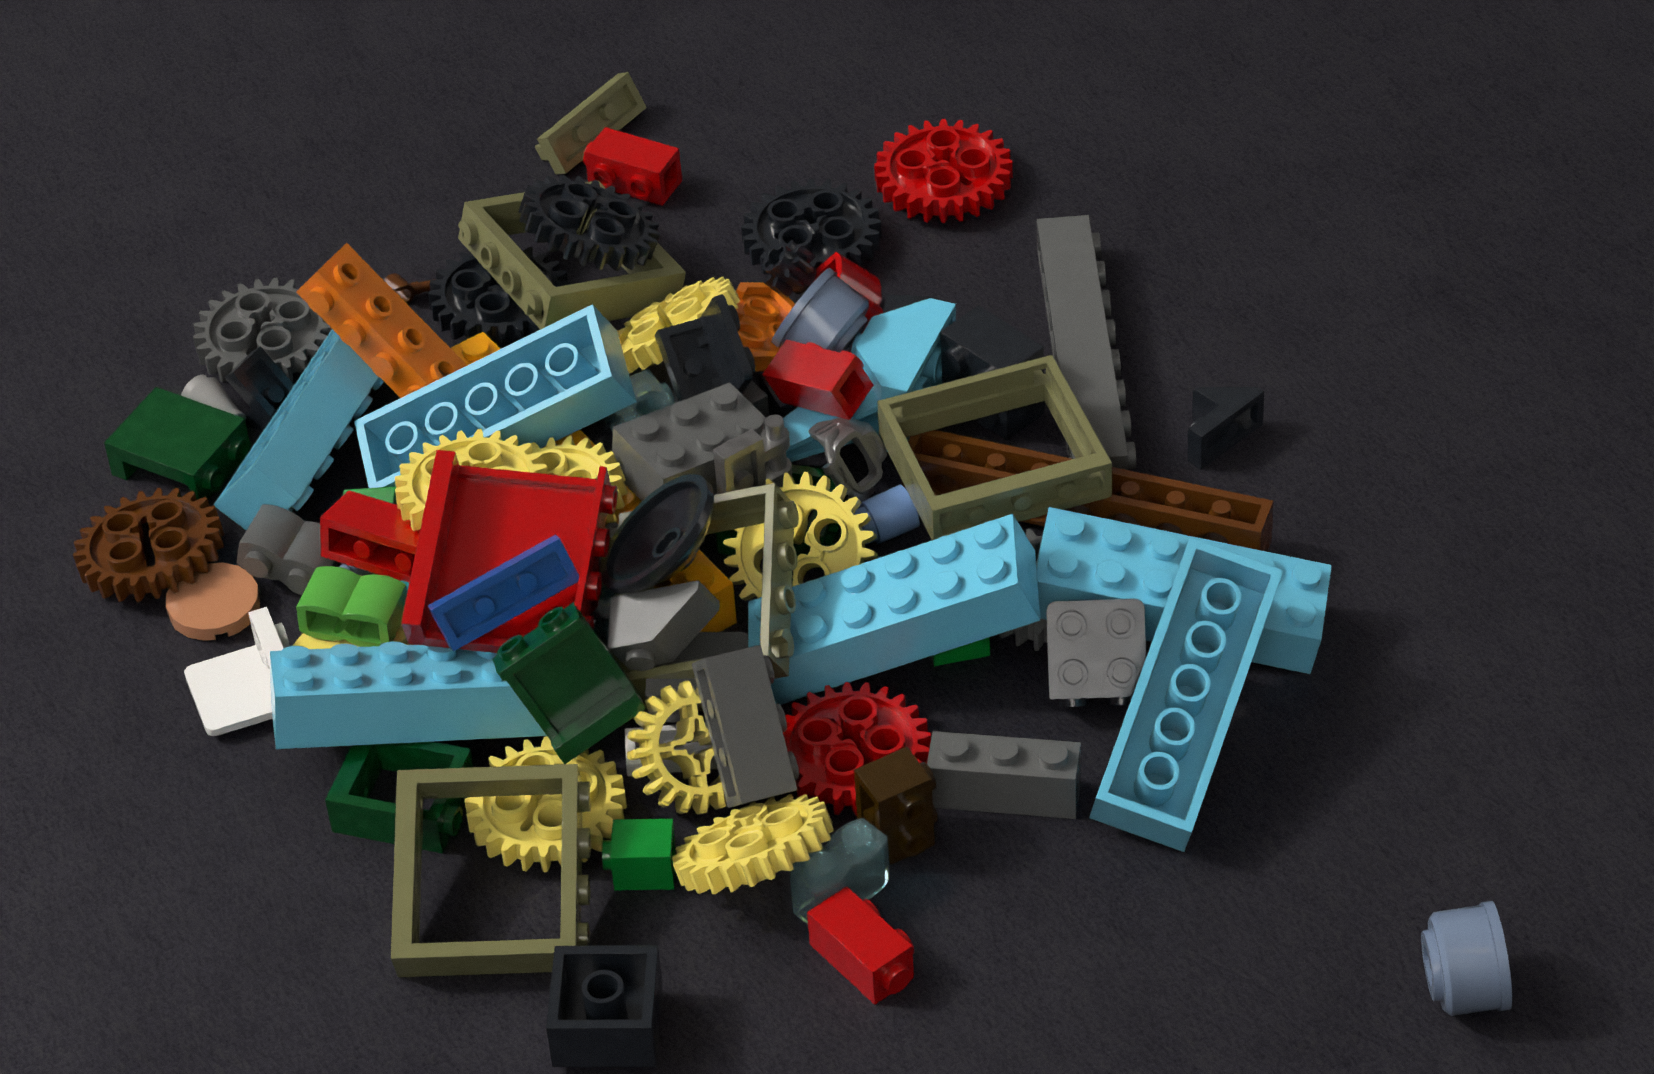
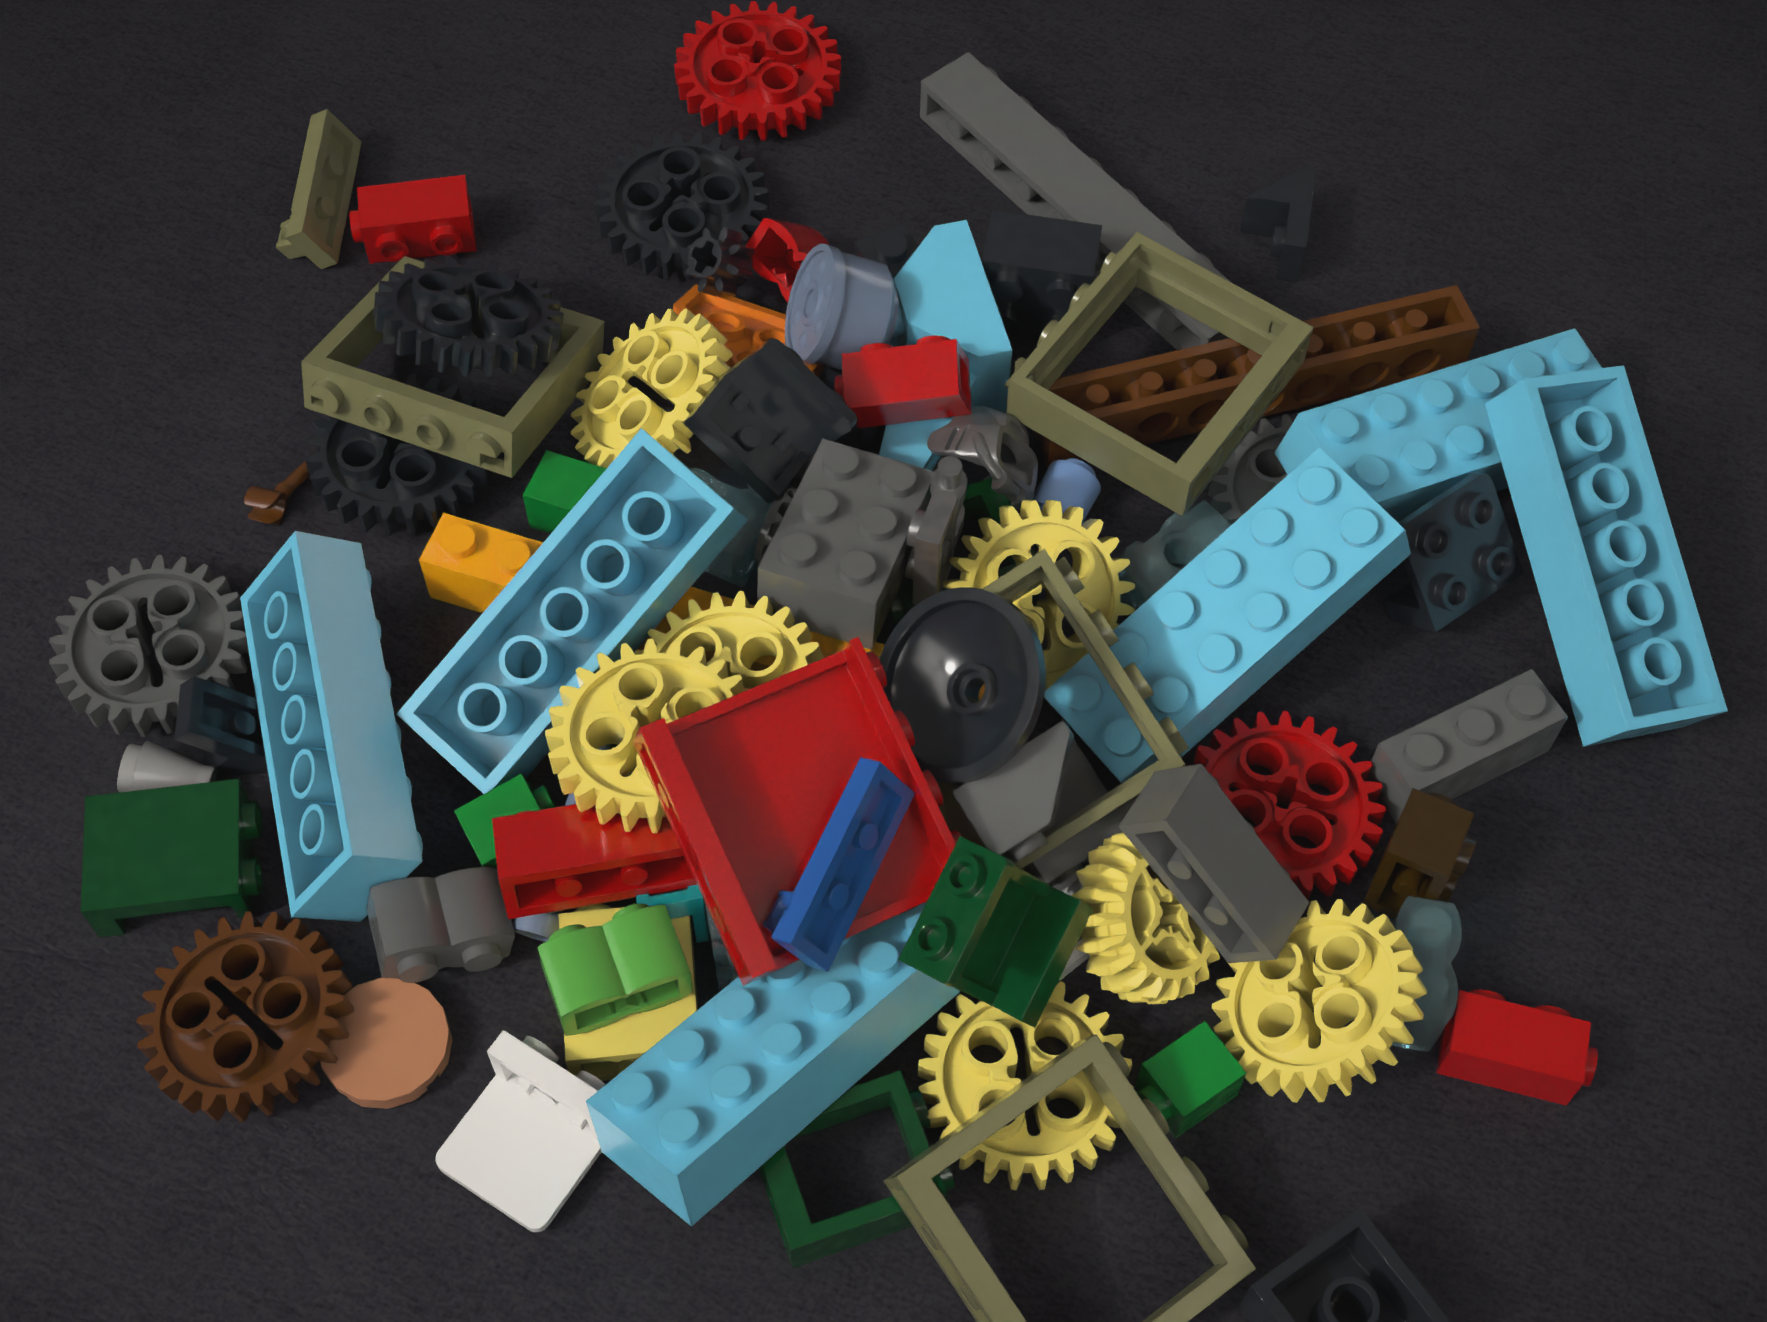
camera: 40 degrees left, 15 degrees up
orange brick [296,243,467,398] -> none

